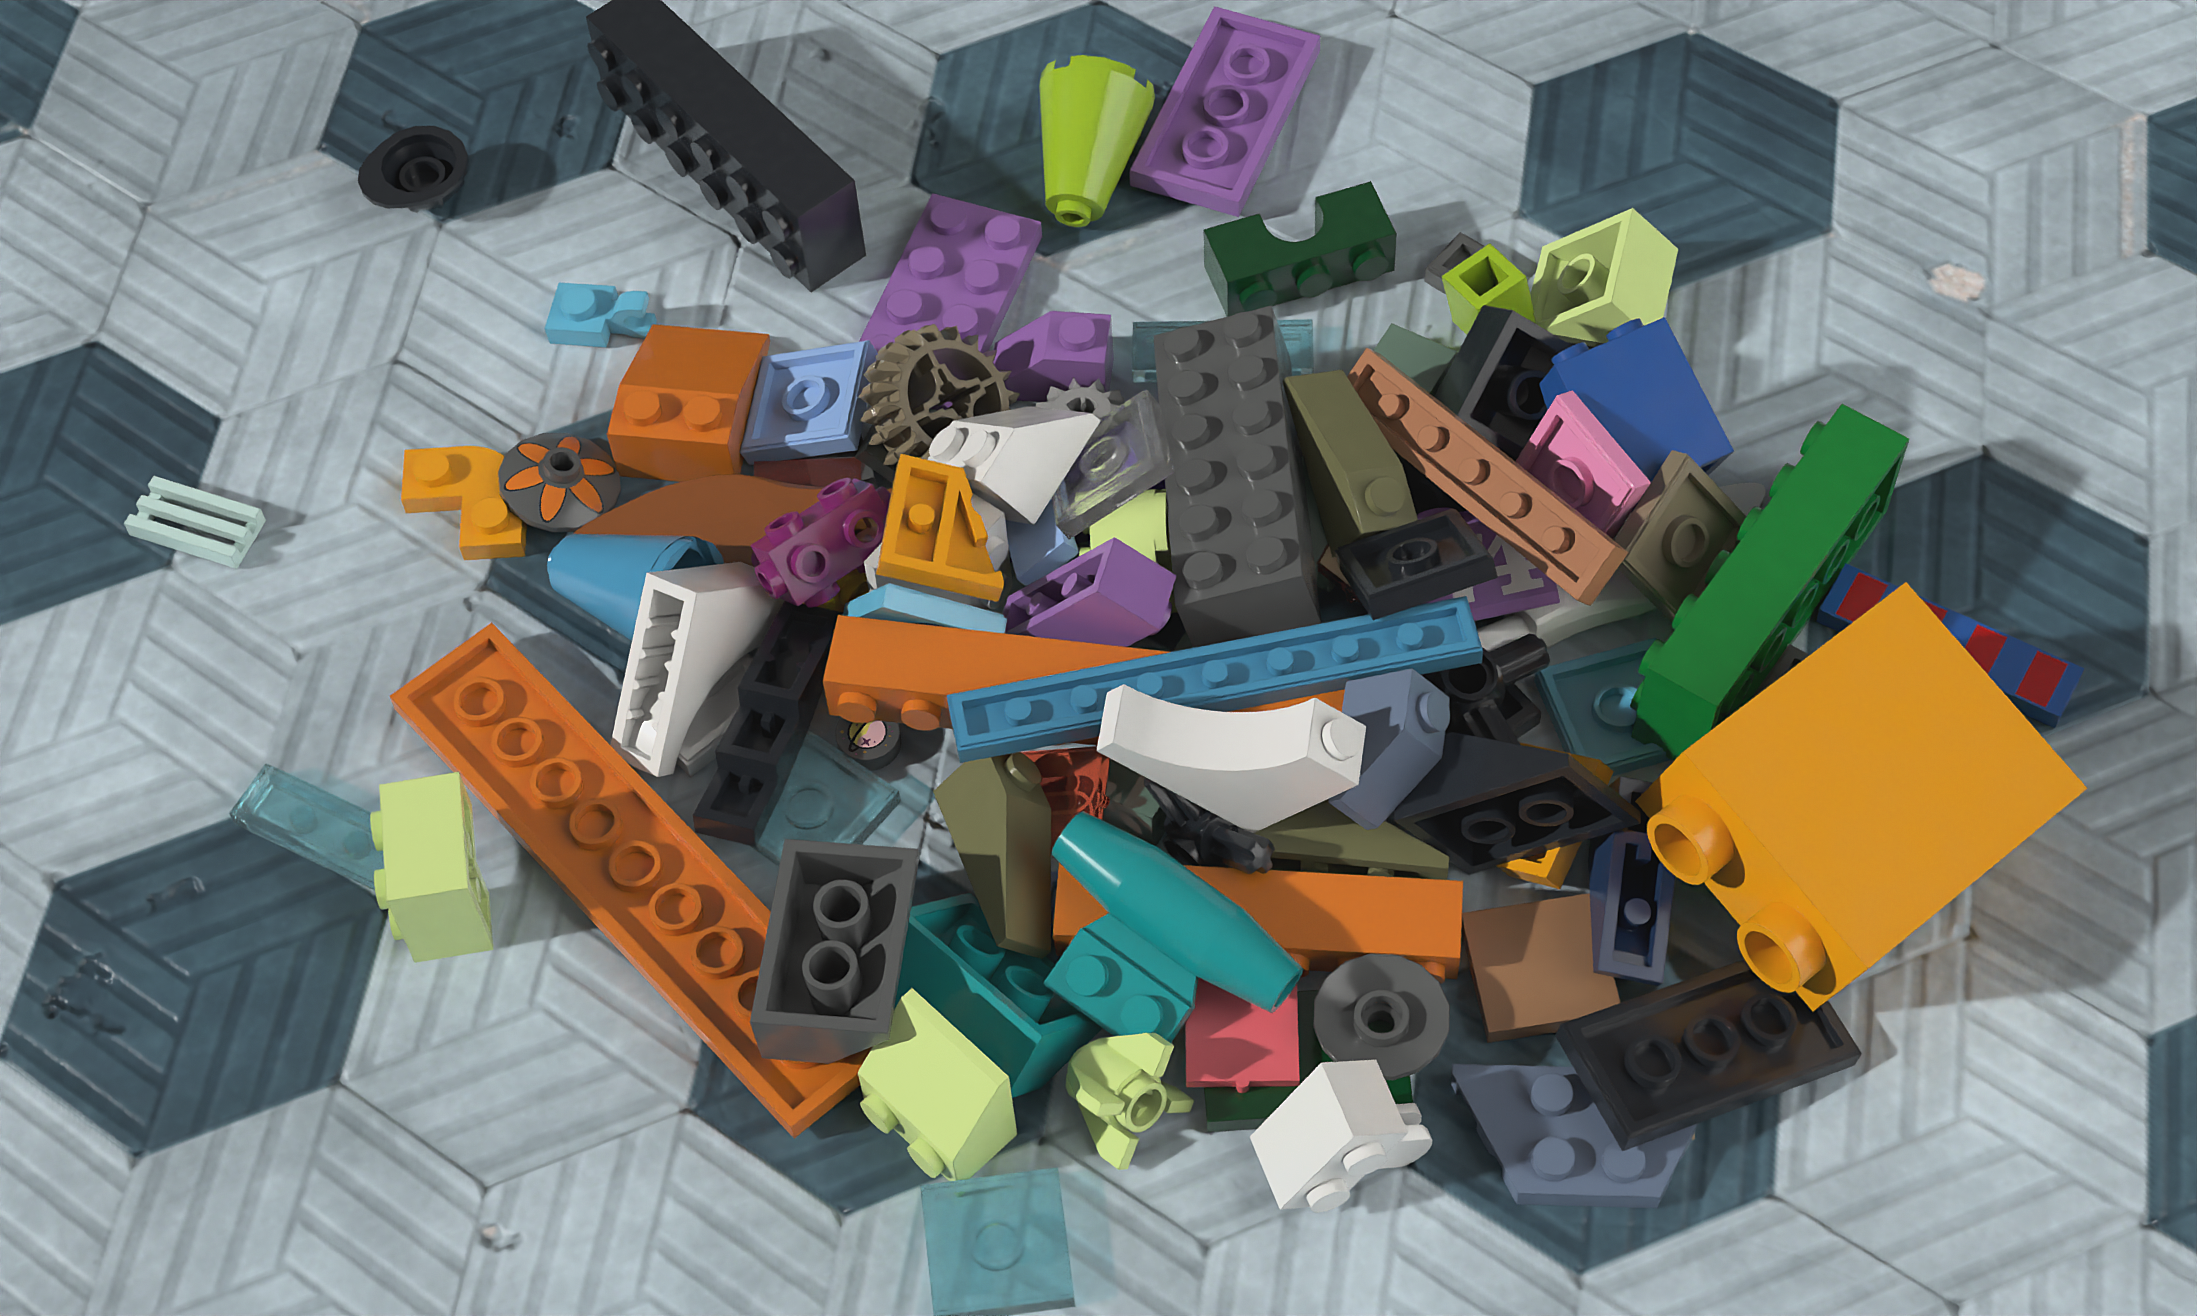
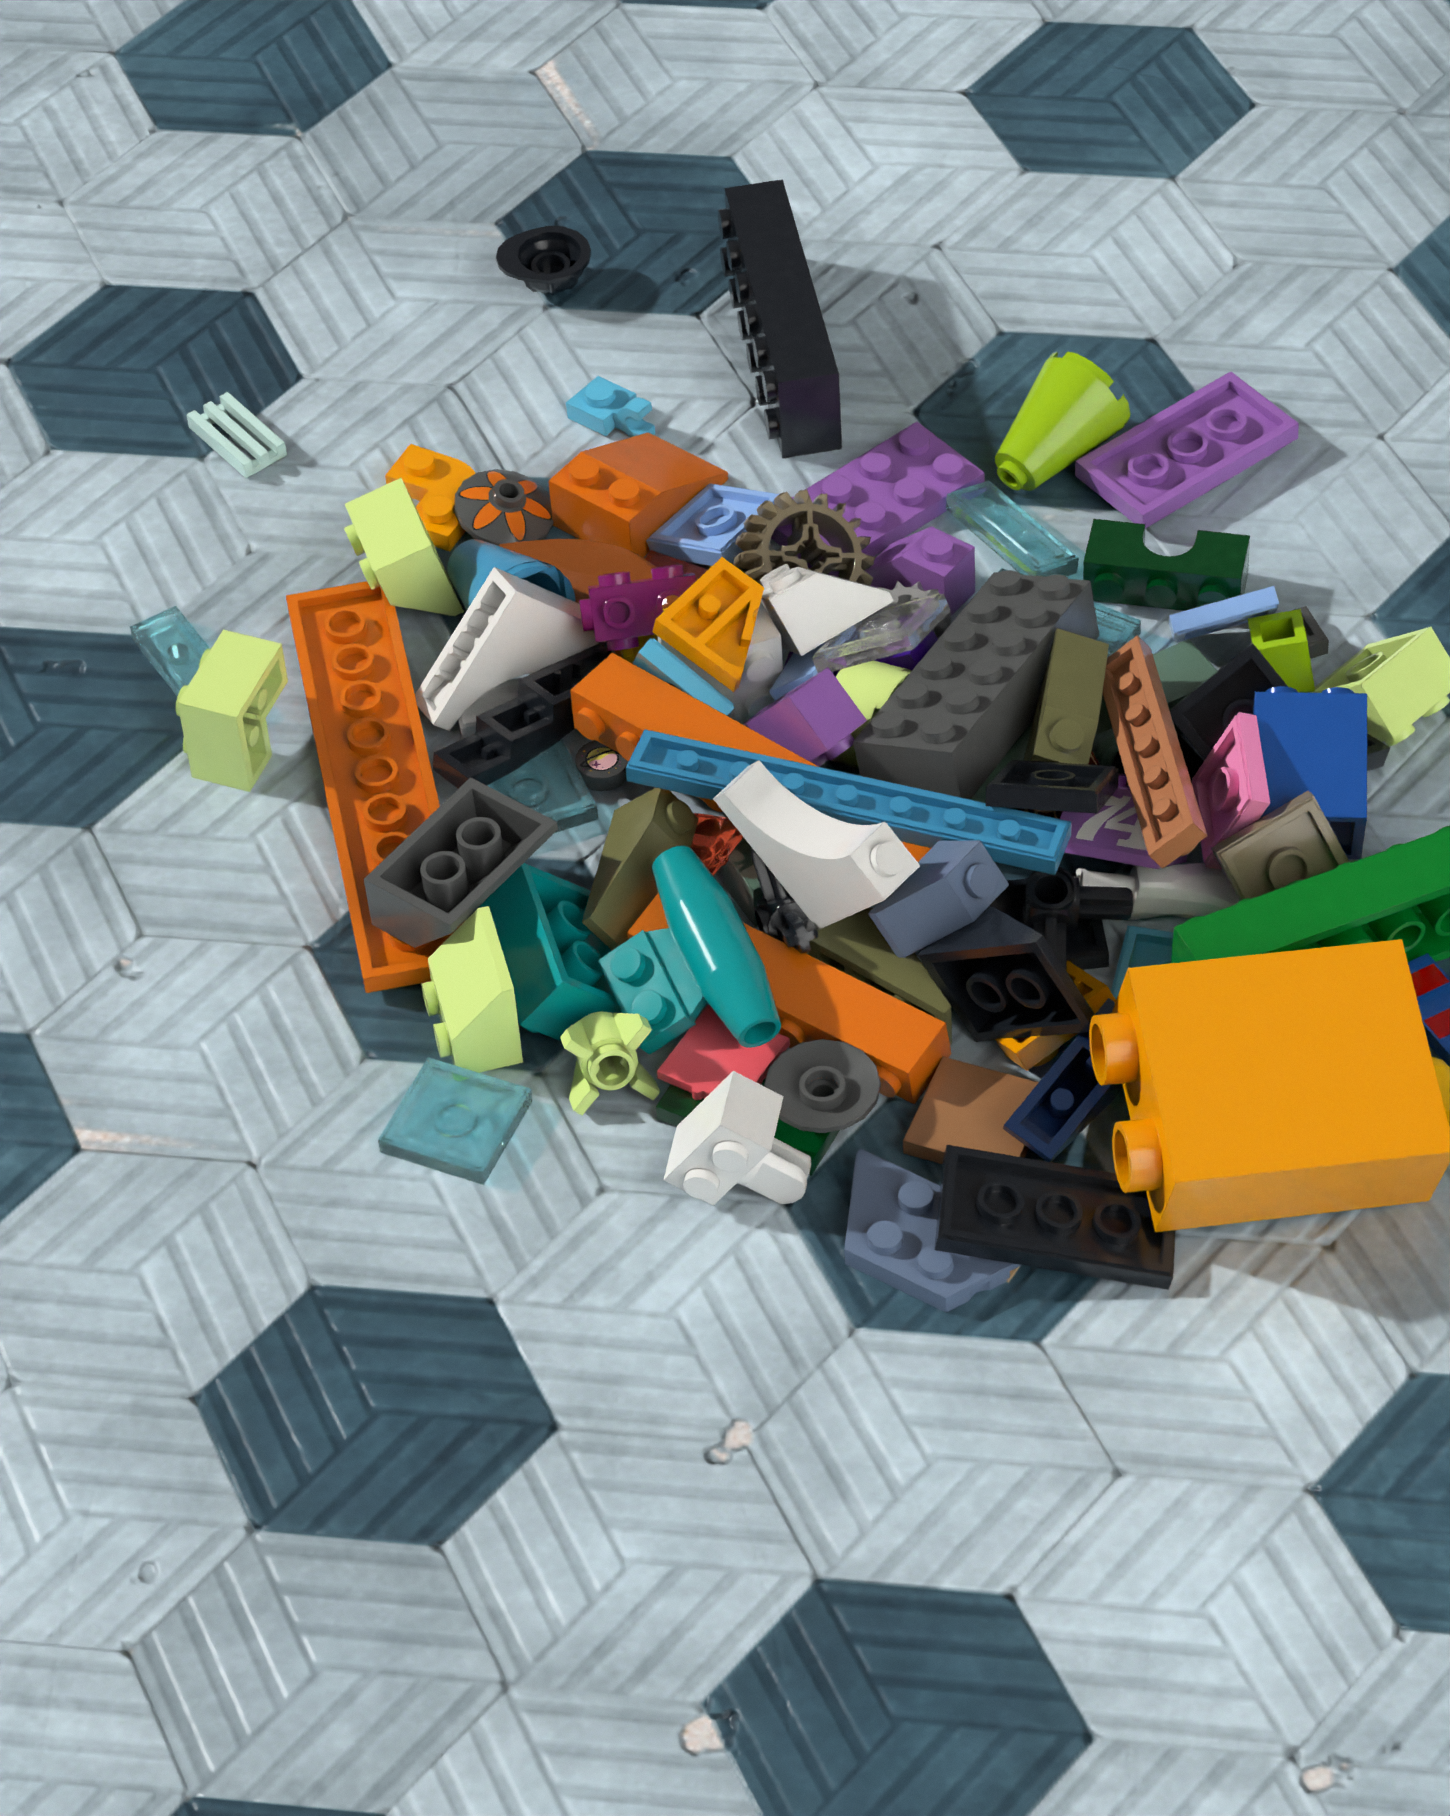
camera: 30 degrees right, 10 degrees down
none -> yellowish green slope [344,478,464,616]
none -> clear light blue tile [946,481,1079,577]
none -> light blue tile [1169,586,1279,642]

